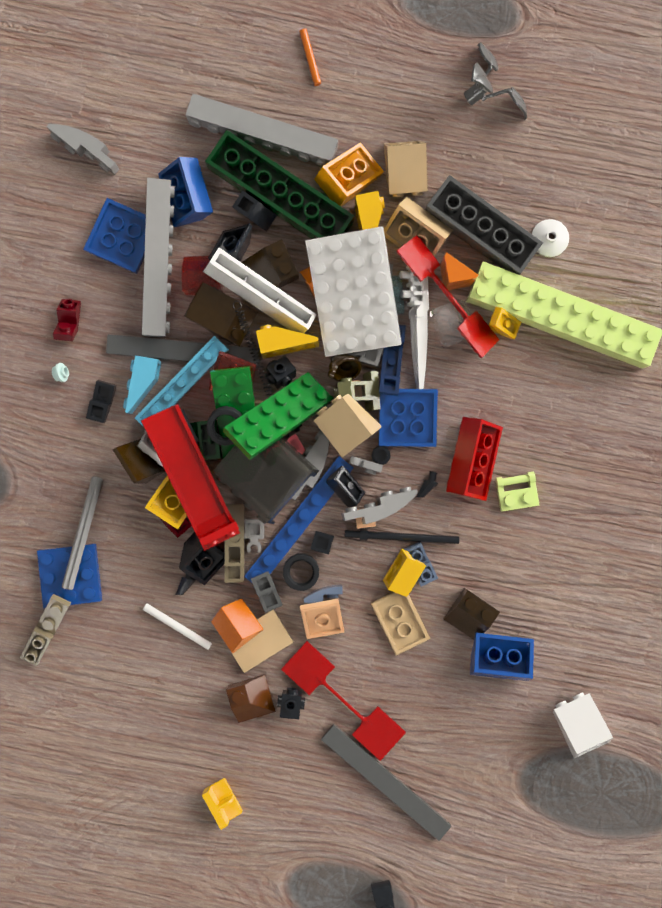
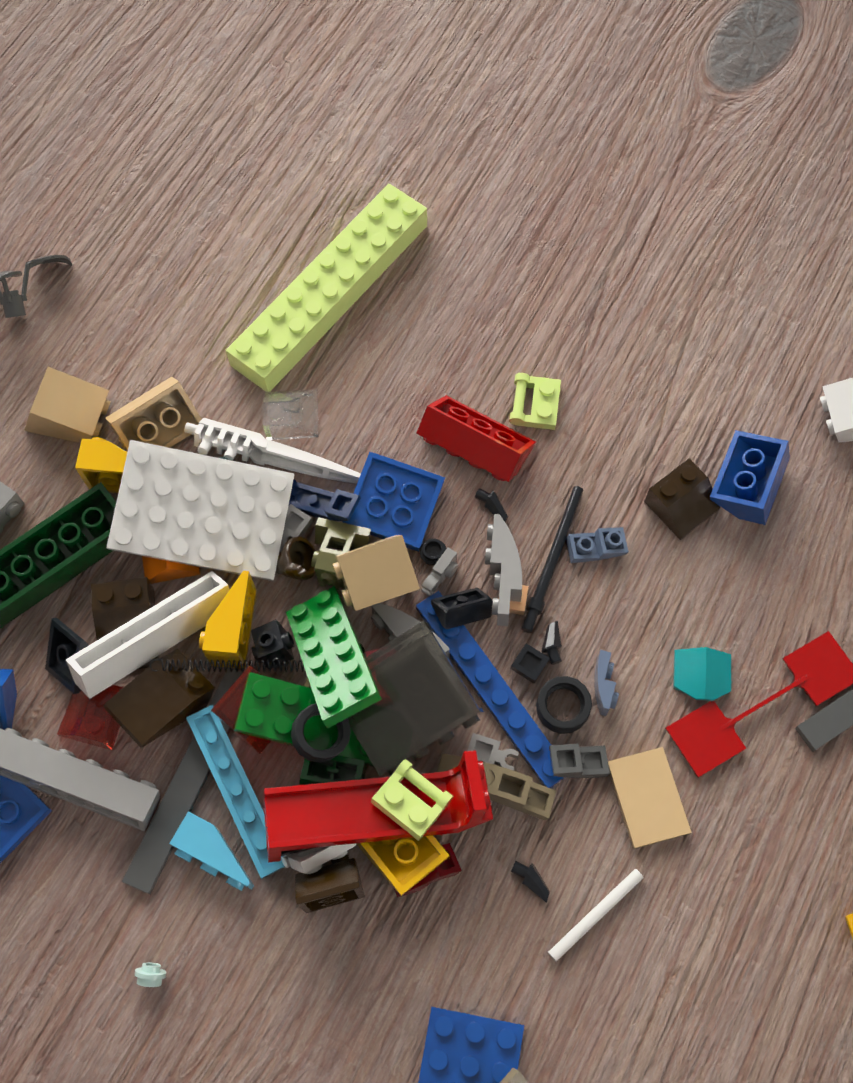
camera: 65 degrees left, 20 degrees down
dark red slope [53,299,81,342] -> none
light grey axle [62,476,103,590] -> none
black slope [86,380,117,423] -> none
black slope [179,532,225,586] -> none
orange slope [211,598,264,653] -> none
reddish brown slope [226,674,276,723] -> none
black slope [232,191,277,232] -> none
black brick [277,687,305,720] -> none
light nougat tile [300,599,344,639] -> none
light orange slope [314,142,384,206] -> none
tan tile [371,592,430,656] -> none
yellow panel [383,549,426,597] -> none
red hinge [396,235,500,358] -> none
dark grey brick [425,175,543,275] -> none
orange slope [440,253,478,290] -> none
yellow slope [489,307,521,340] -> none
white dish [532,219,569,257] -> none
none -> yellowish green plate [371,759,454,841]
none -> black bar [541,621,562,665]
none -> teal slope [673,647,731,701]

